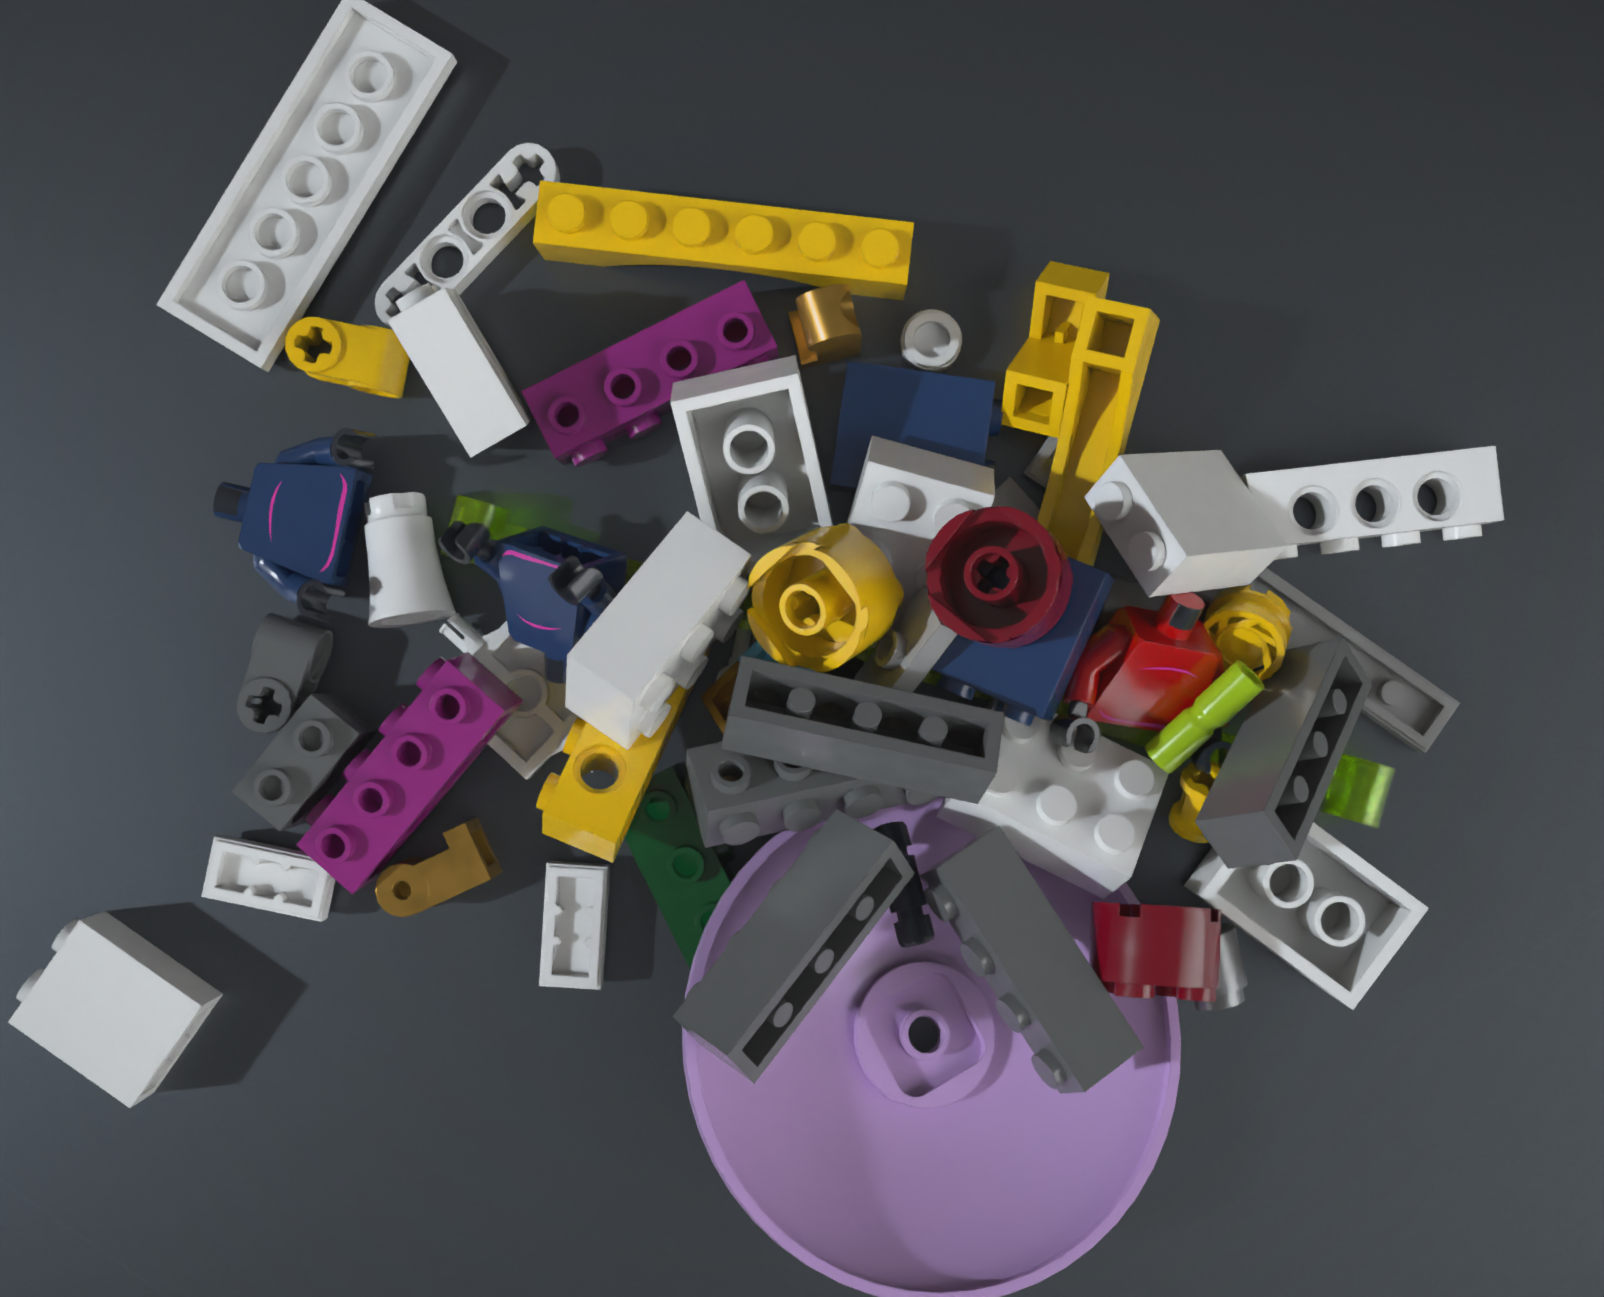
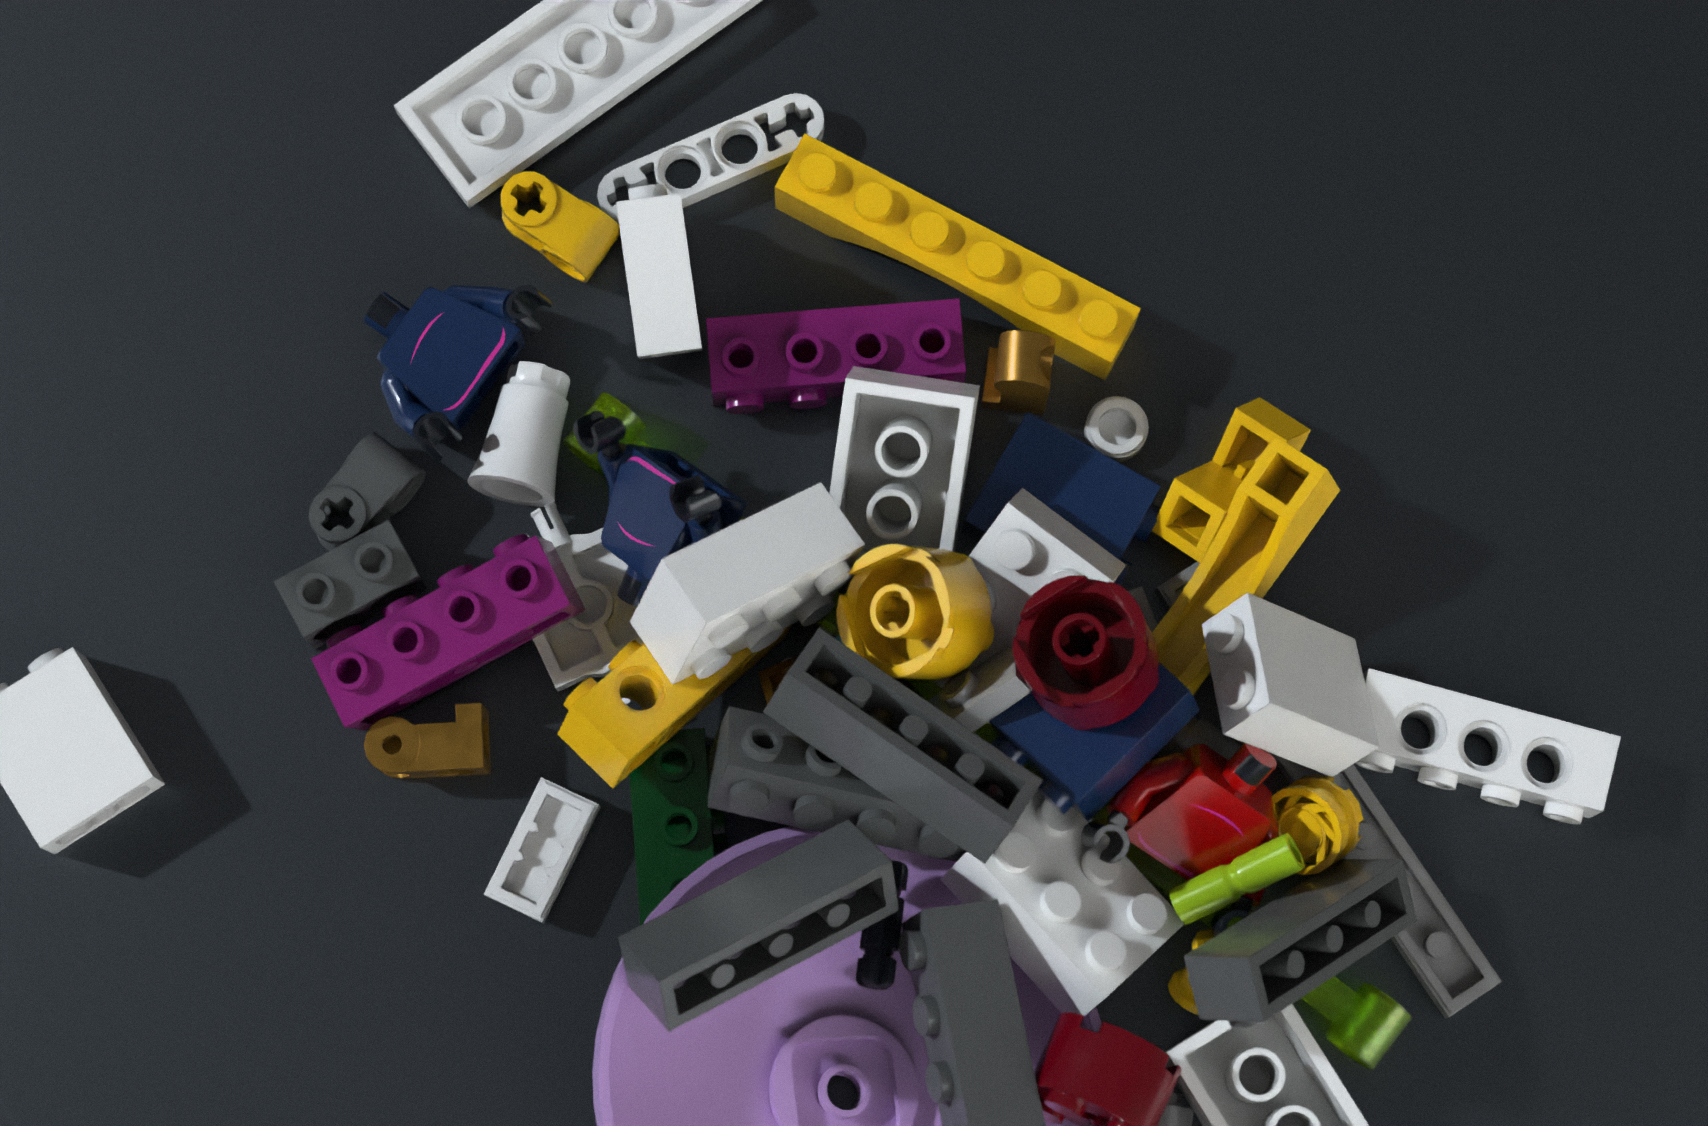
camera: 15 degrees right, 10 degrees down
white plate [201,834,335,922] -> none

